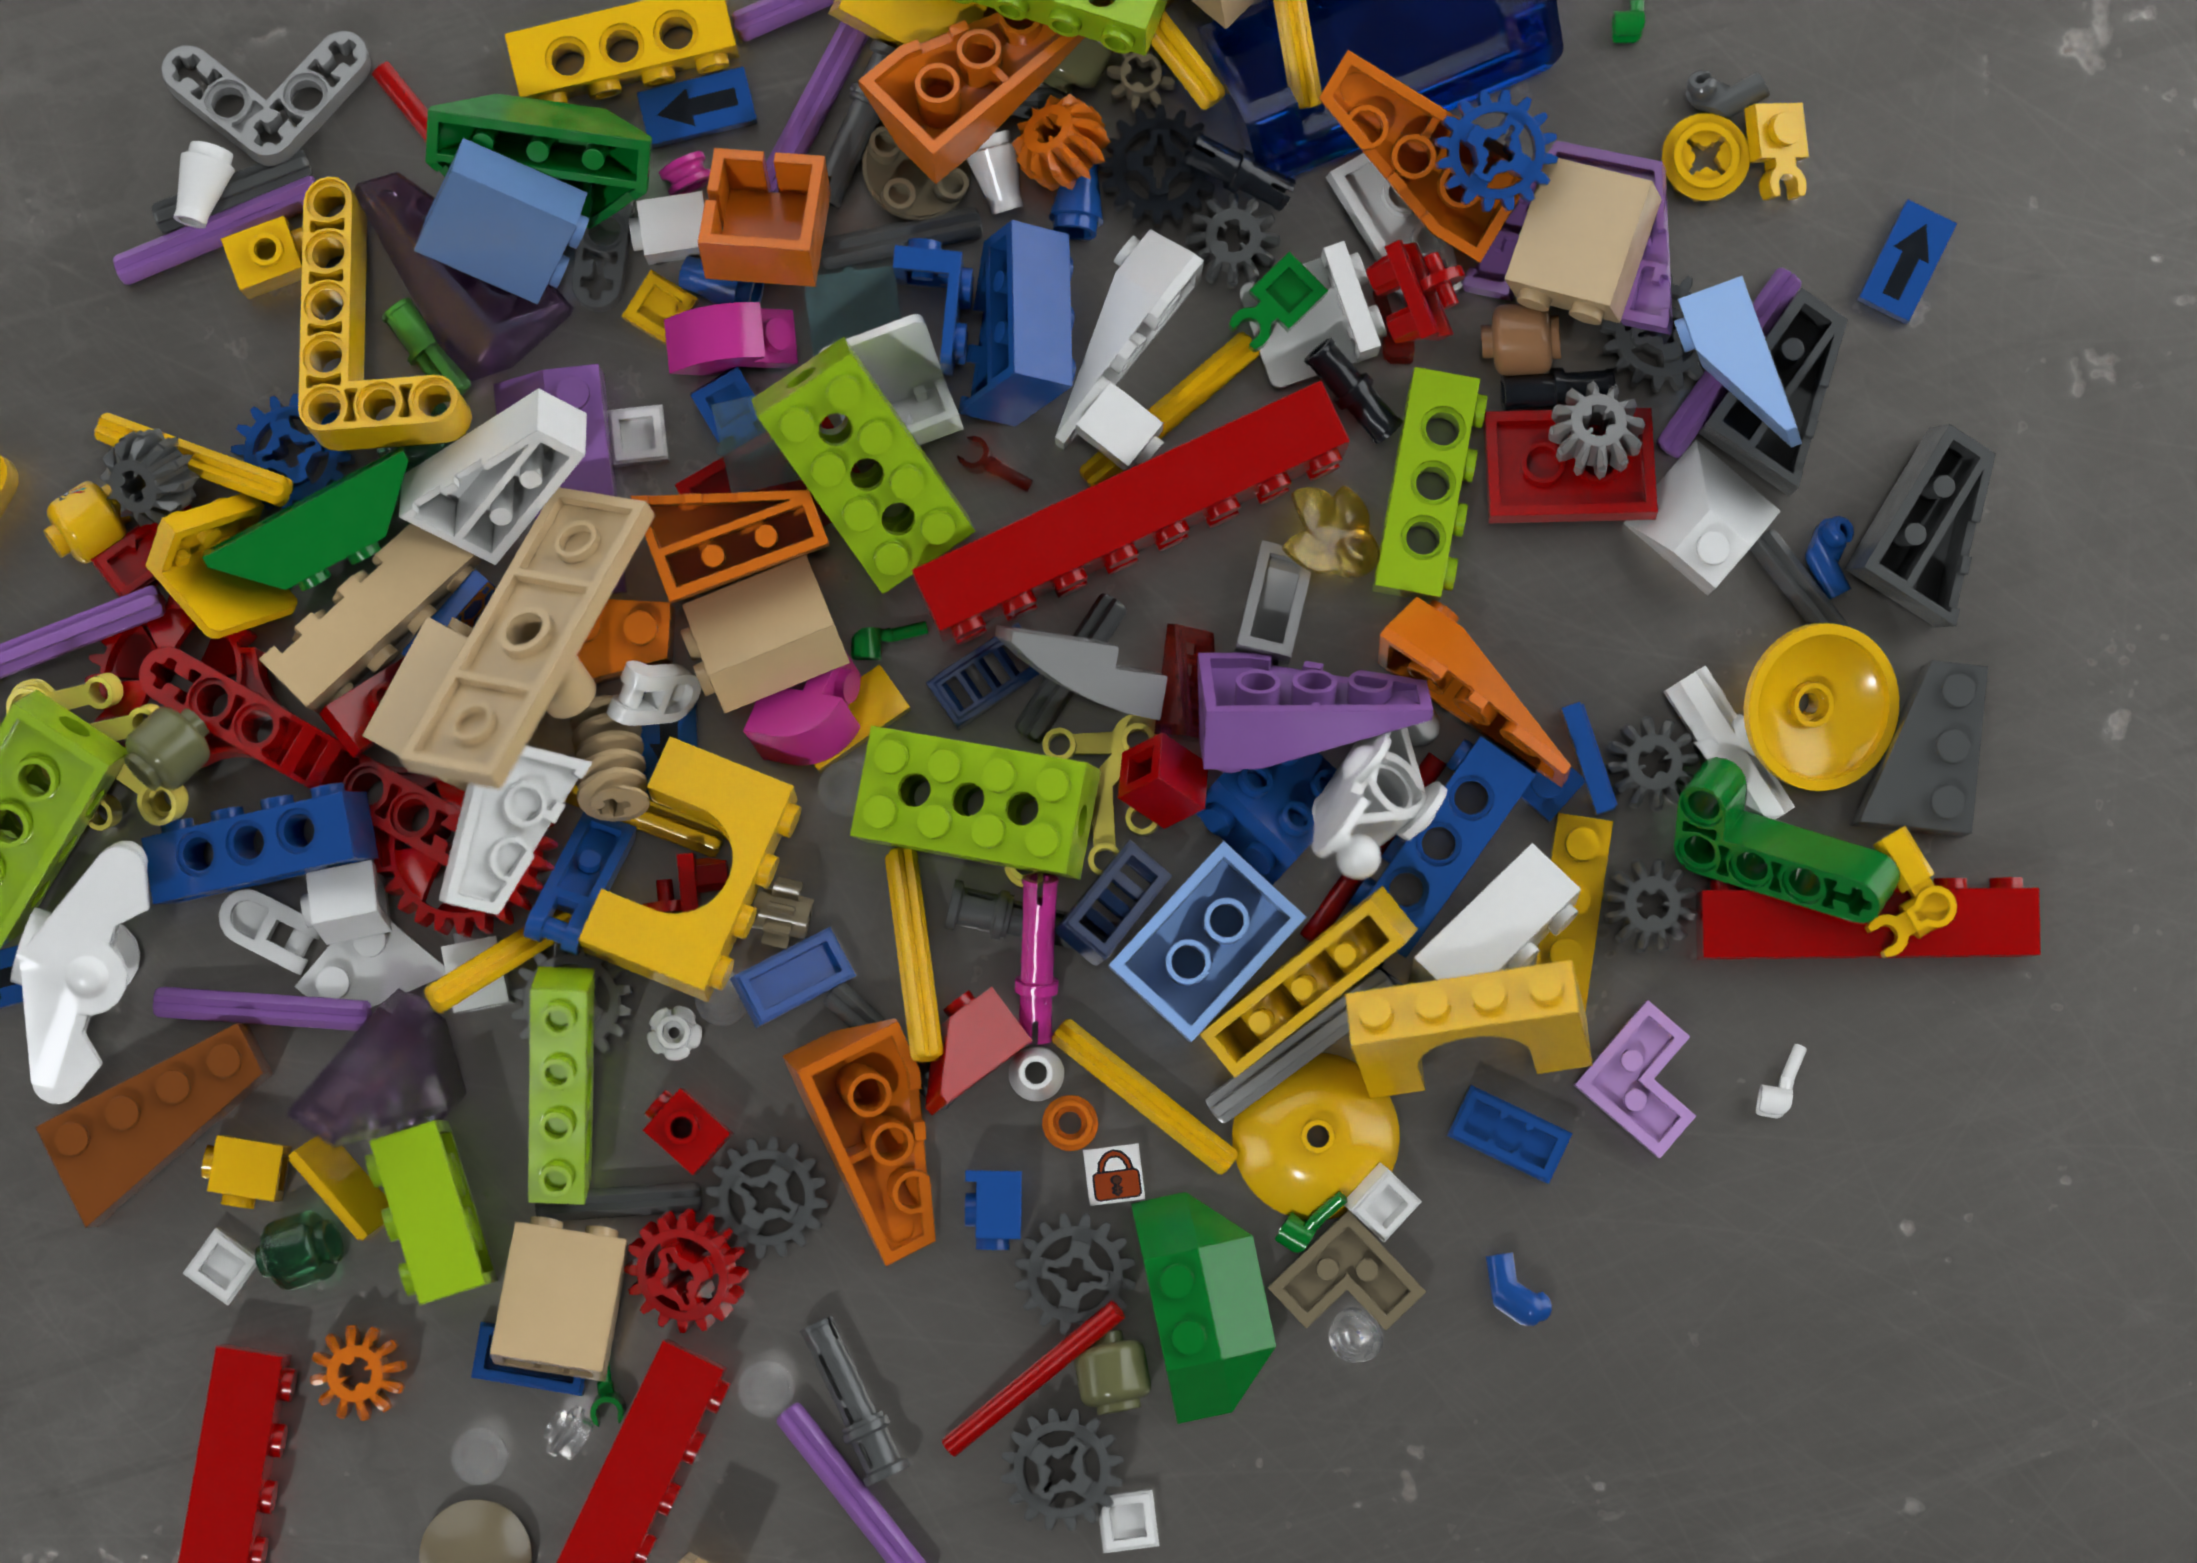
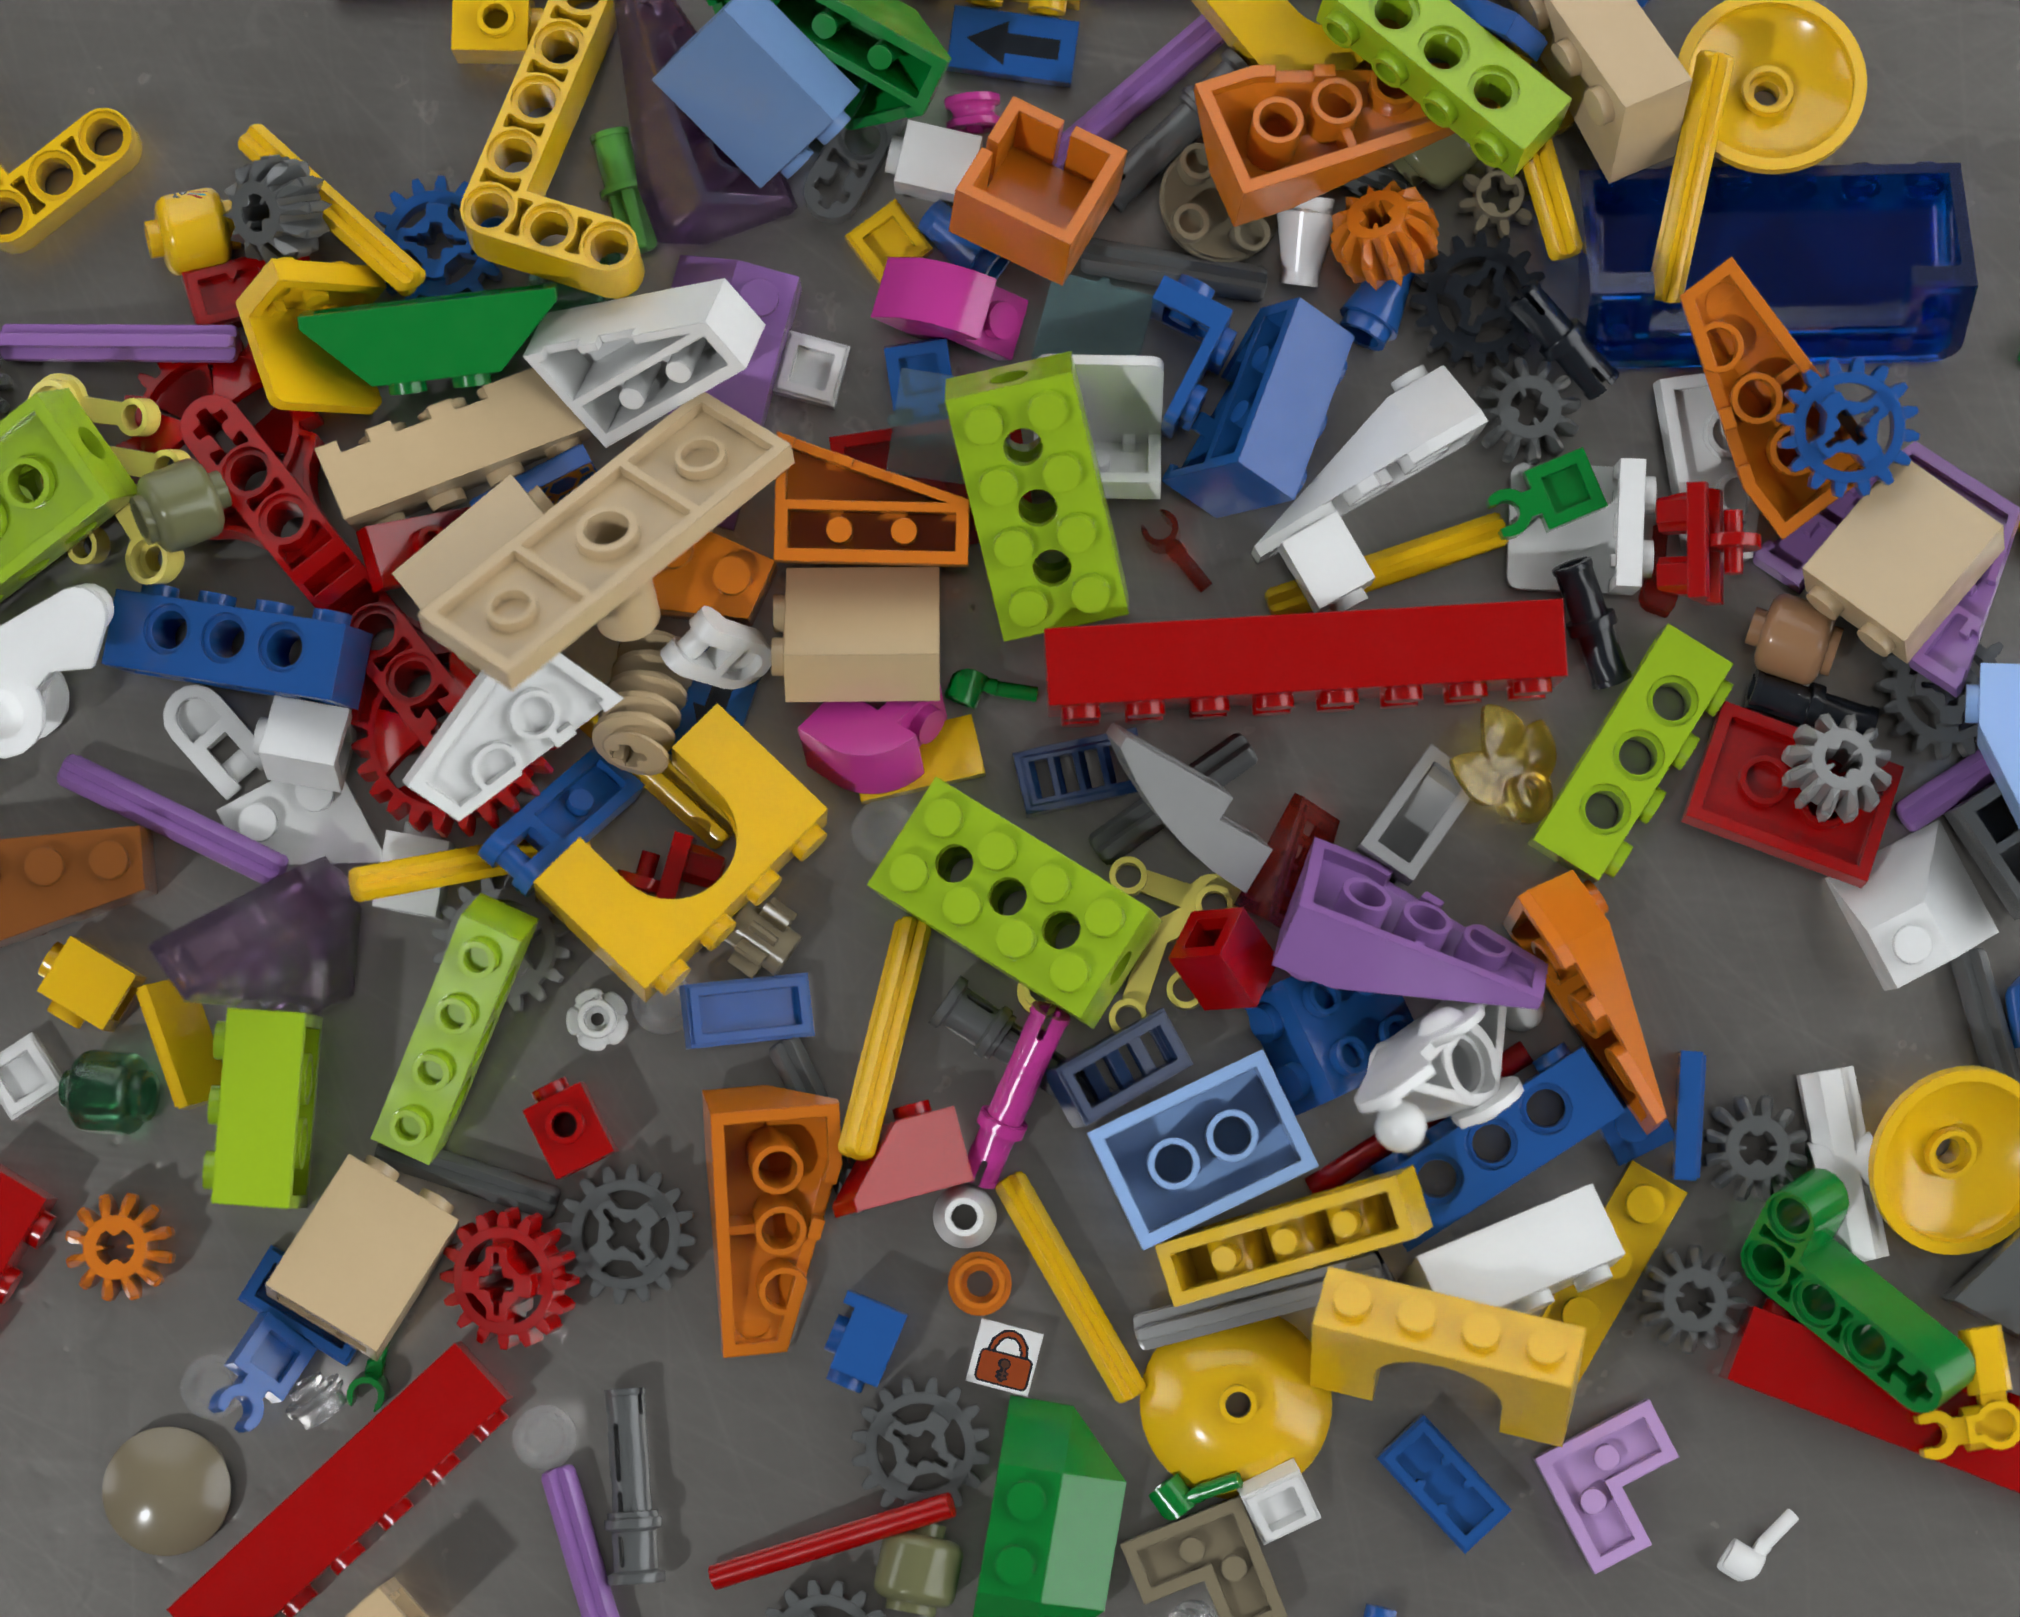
camera: 25 degrees right, 0 degrees up
none -> blue plate [208,1311,317,1433]

